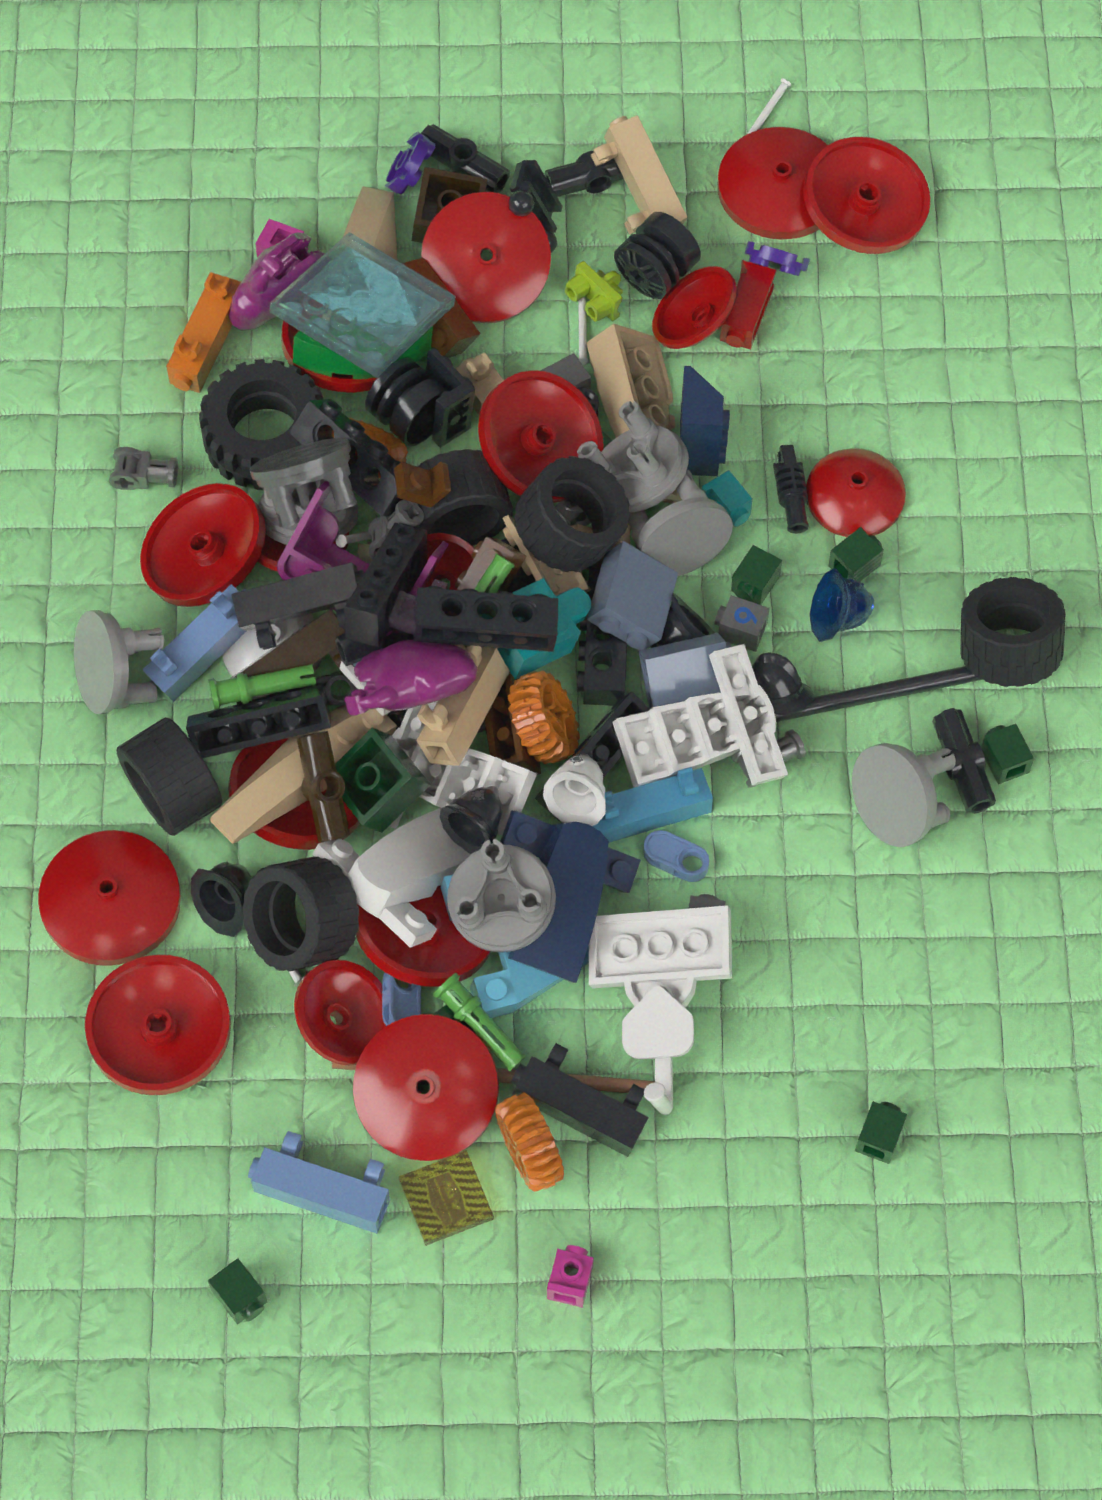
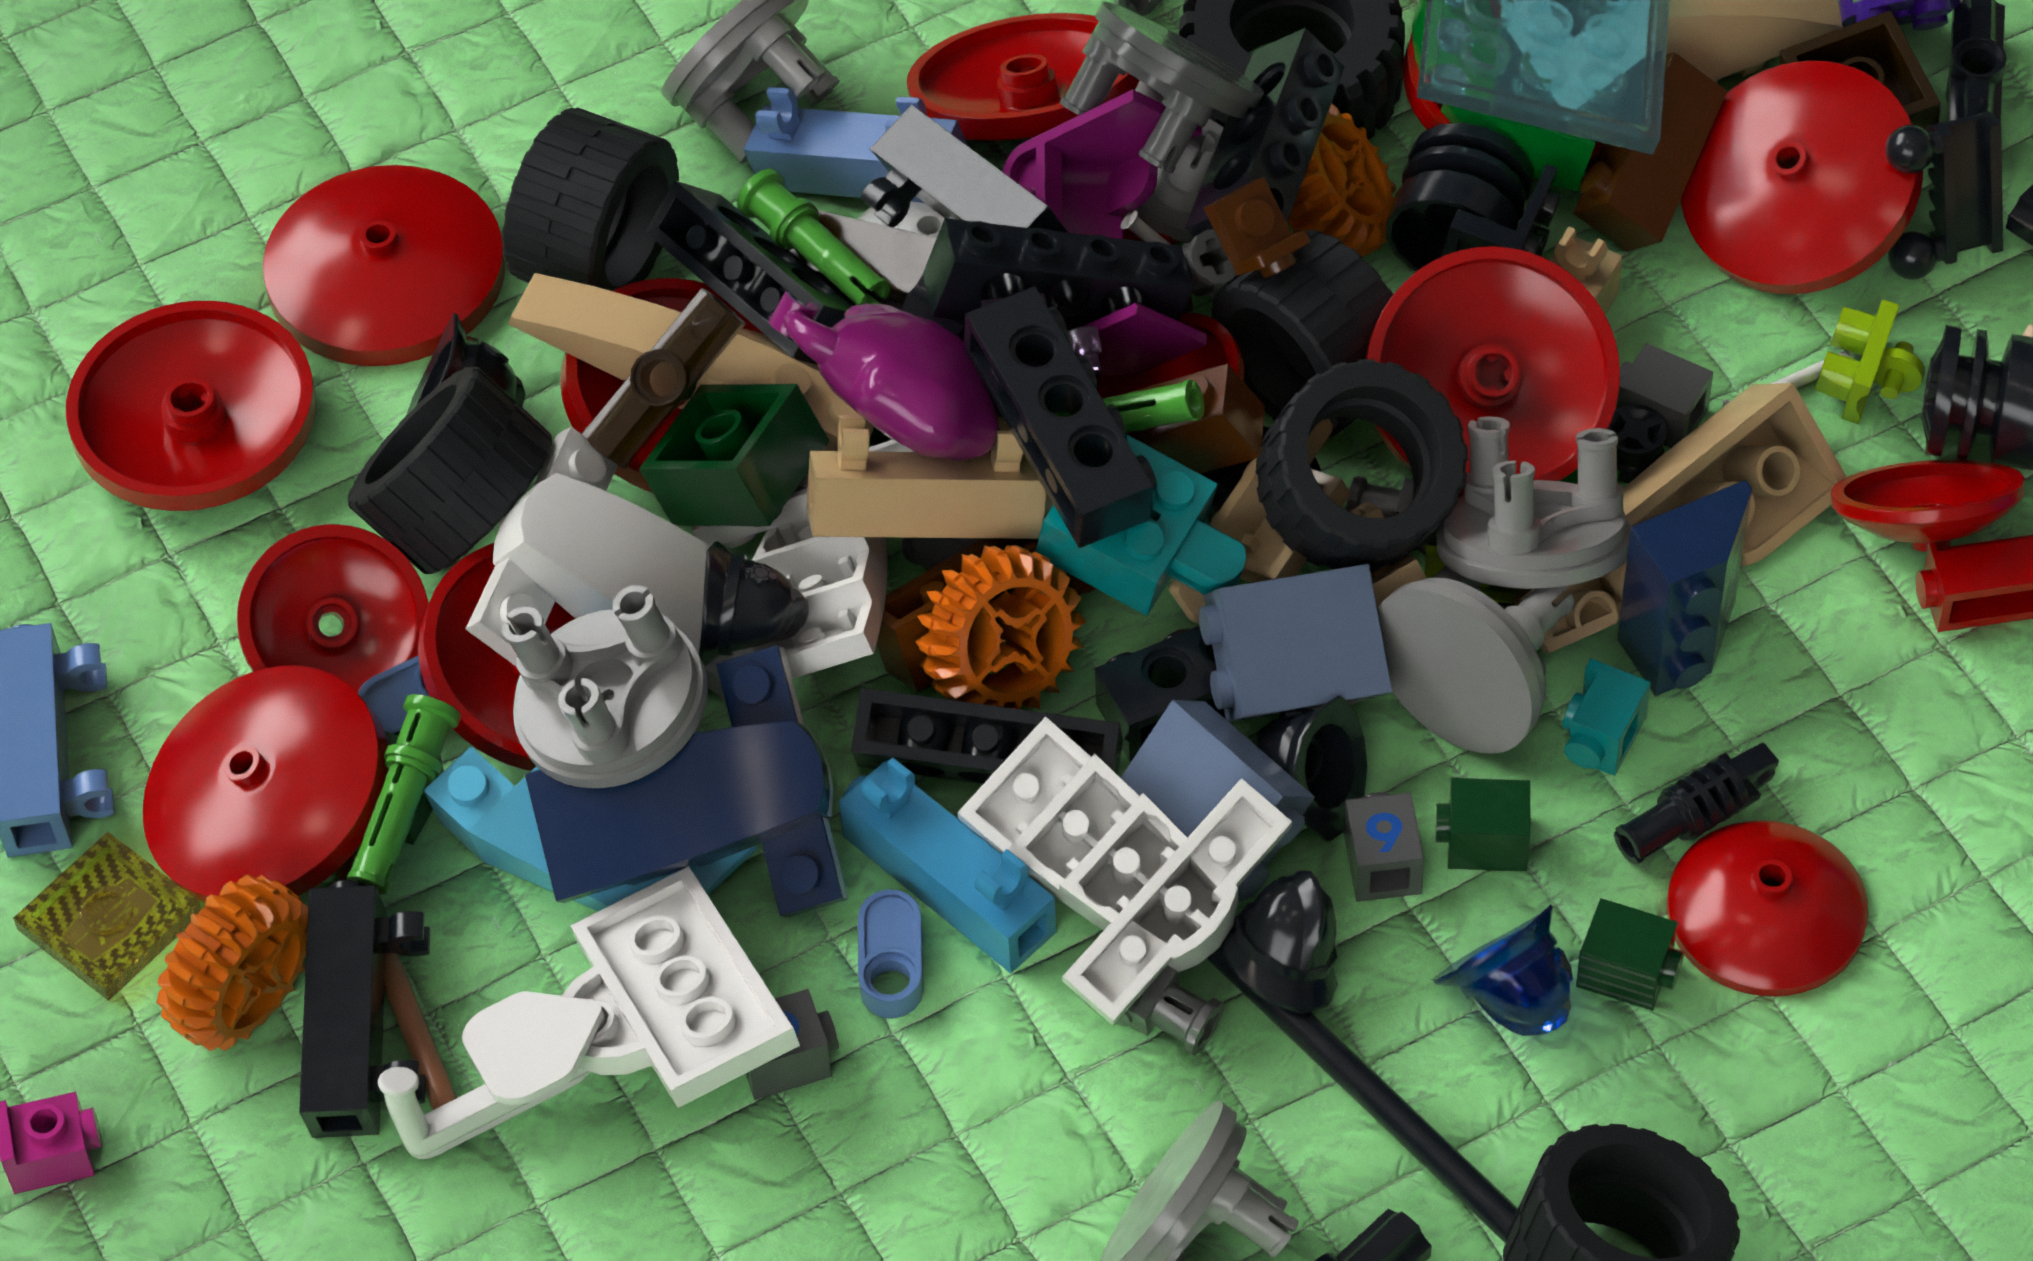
camera: 65 degrees right, 10 degrees down
white piece [543,753,606,826] -> none

